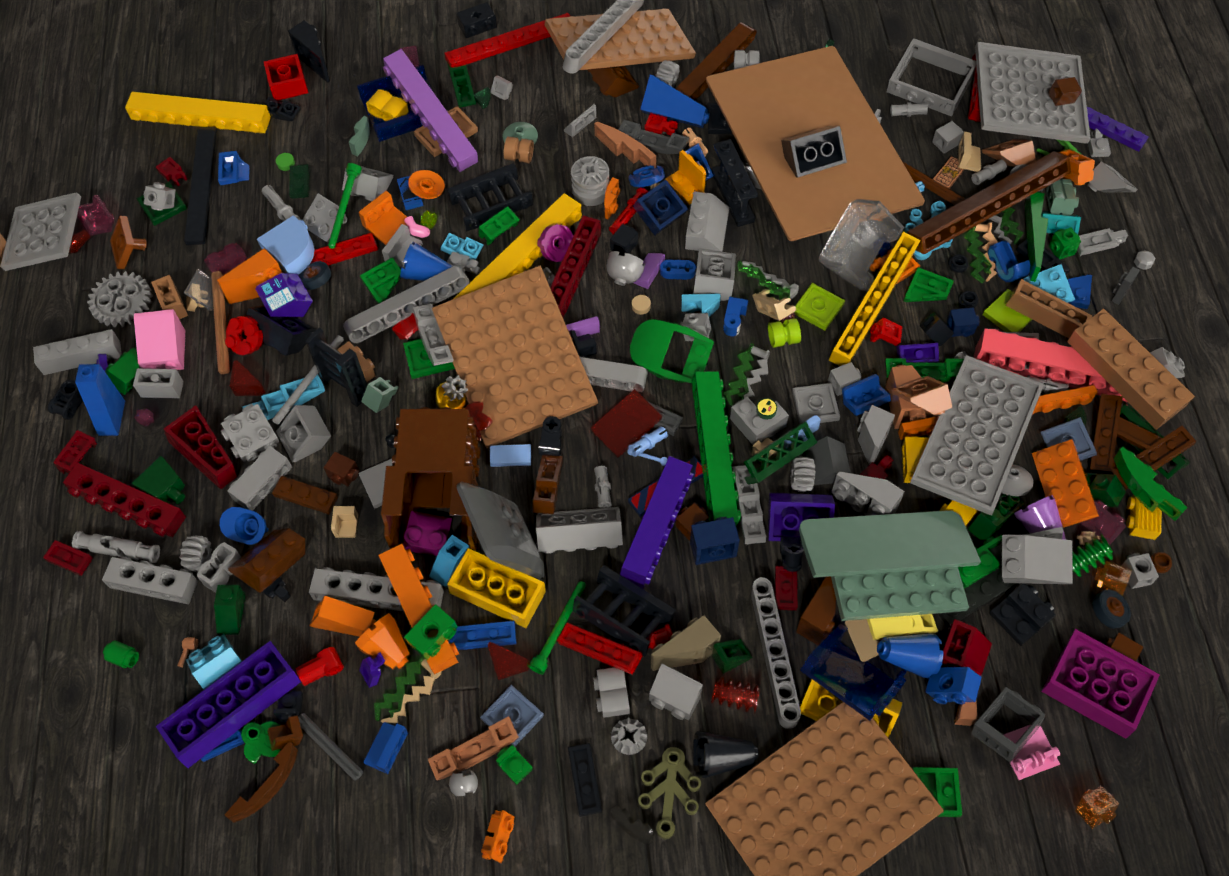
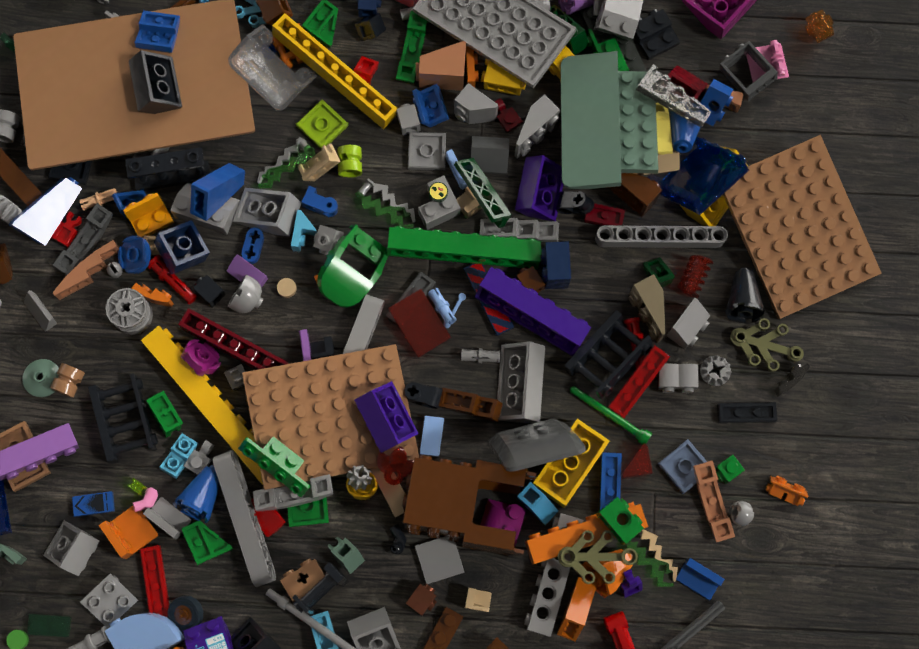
camera: 85 degrees left, 15 degrees up
green piece [328,163,362,249] -> none
orange dish [408,170,445,199] -> none
light grey gear [790,457,816,492] -> none
nougat slope [891,376,952,415] -> none
dark purple slope [896,343,939,363] -> none
green wing [912,767,962,817] -> none
none -> light grey hinge [106,262,123,278]
none -> blue slope [135,10,180,53]
none -> blue slope [190,163,245,221]
none -> green bracket [238,436,310,497]
none -> dark purple slope [354,381,419,453]
none -> olive plant [558,530,638,584]
none -> clear smoke wing [636,64,711,128]

